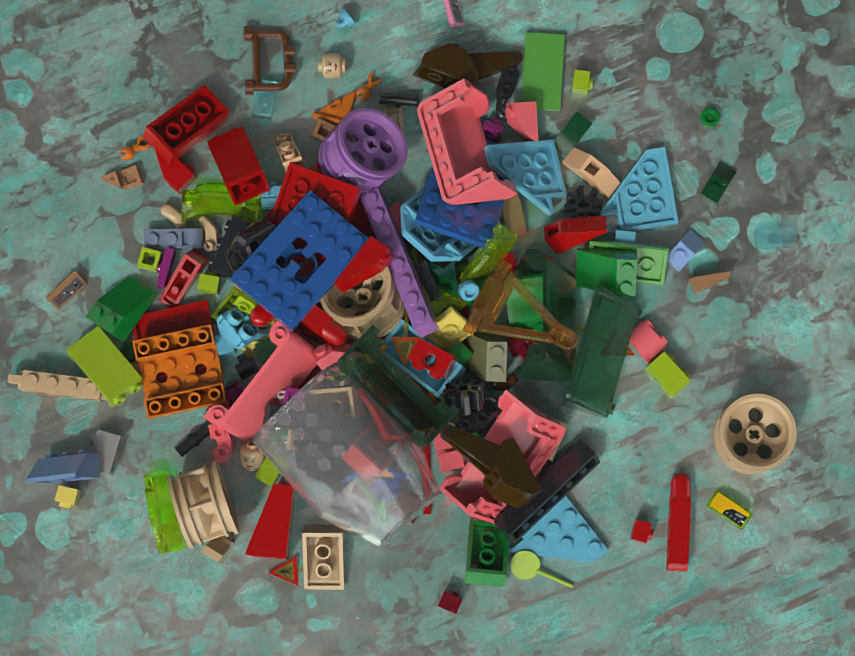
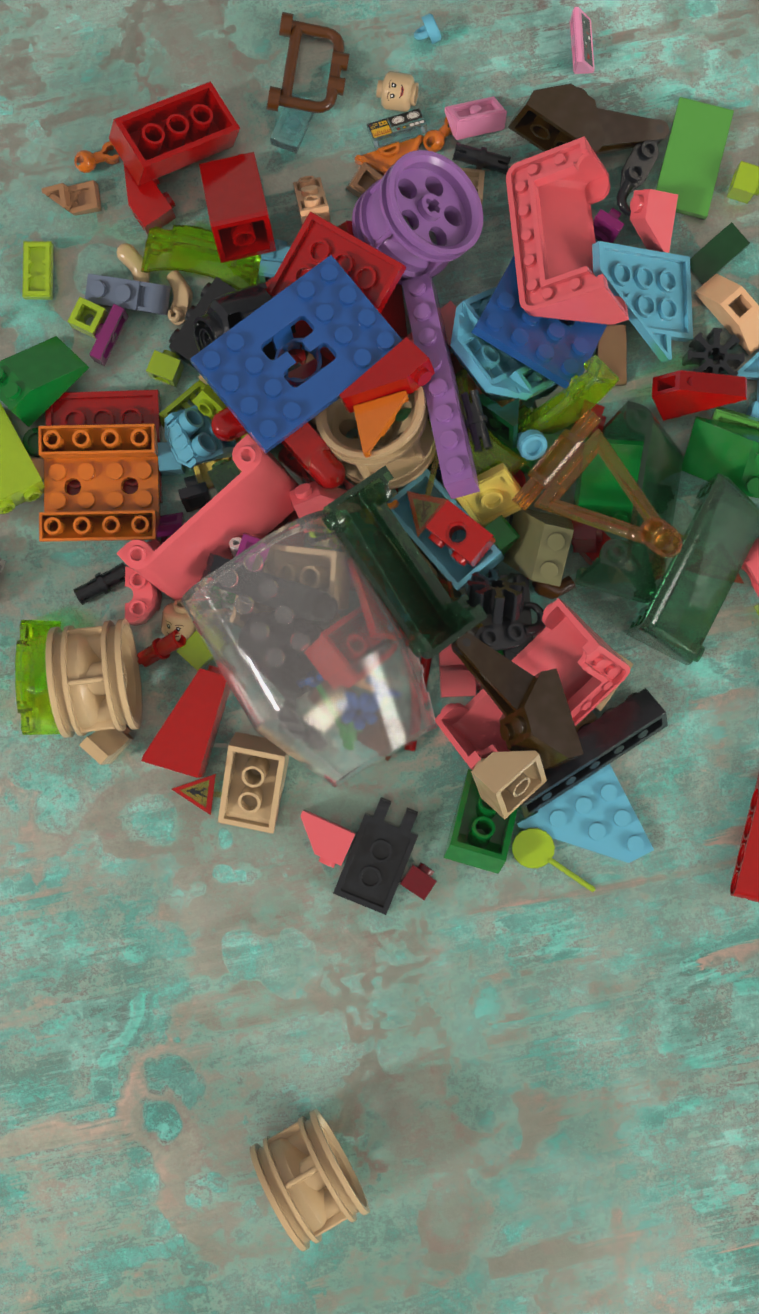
camera: 10 degrees right, 5 degrees up
red slope [158,248,210,308] -> none
red plate [630,520,654,544] -> none
none -> lime plate [22,241,54,300]
none -> red axle [137,630,186,667]
none -> coral slope [300,809,356,868]
none -> black tile [333,797,418,915]
none -> orange tile [353,390,409,458]
none -> tile [366,108,428,148]
none -> bright pink slope [444,96,507,140]
none -> tan slope [471,750,547,820]

